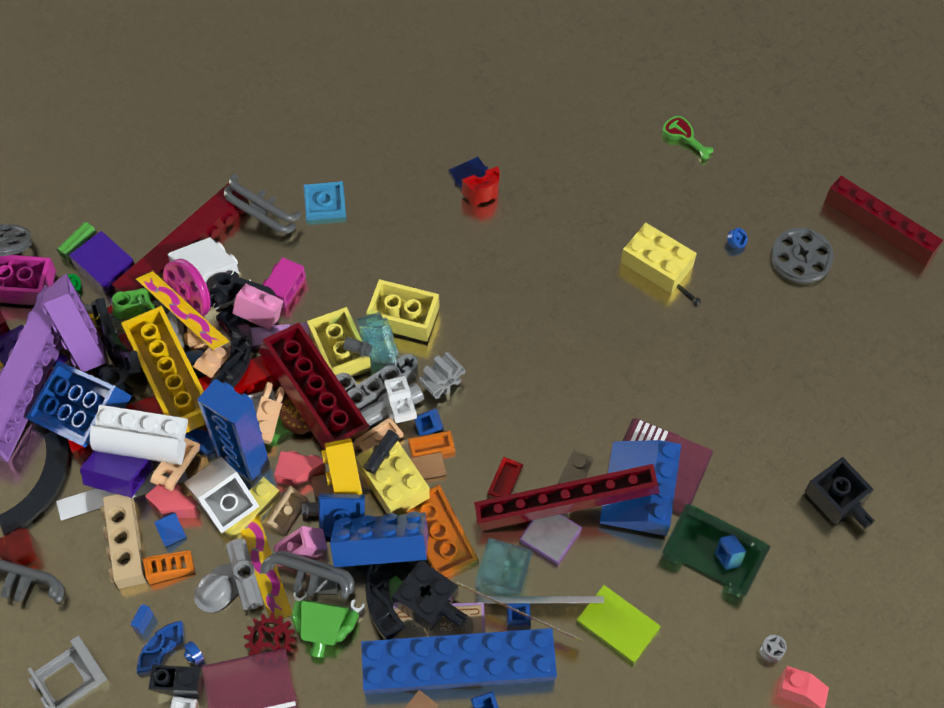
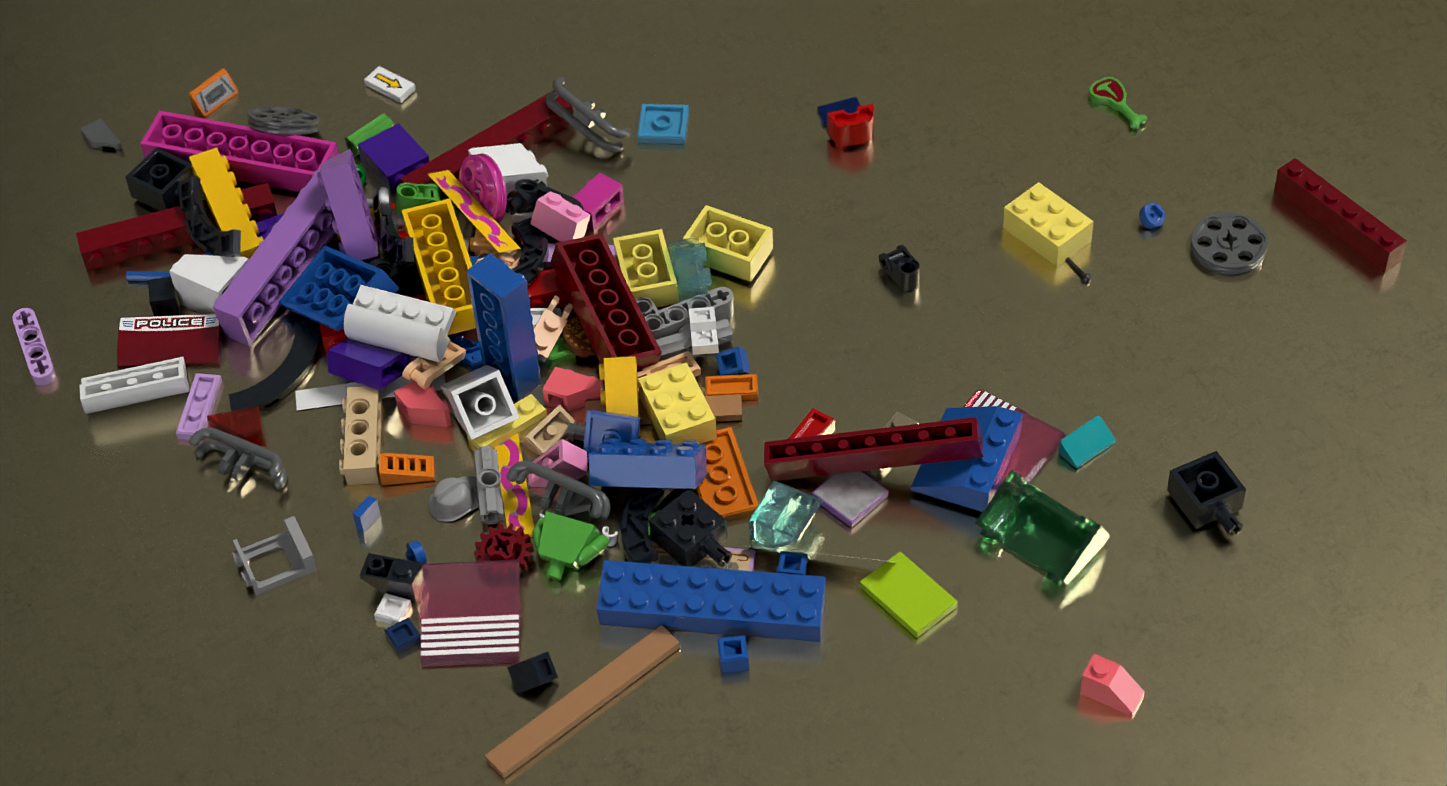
camera: 15 degrees right, 10 degrees down
blue tile [137,620,185,676] -> none
blue slope [154,513,186,547] -> none
dark grey pin [343,336,373,358] -> none
black pin [363,430,400,475] -> none
light grey gear [419,352,466,399] -> none
sticker [456,582,583,642] -> none
blue slope [715,535,746,570] -> none
light grey wheel [760,635,787,663] -> none
none -> white tile [364,66,416,103]
none -> black piece [878,244,920,291]
none -> teal slope [1058,415,1116,469]

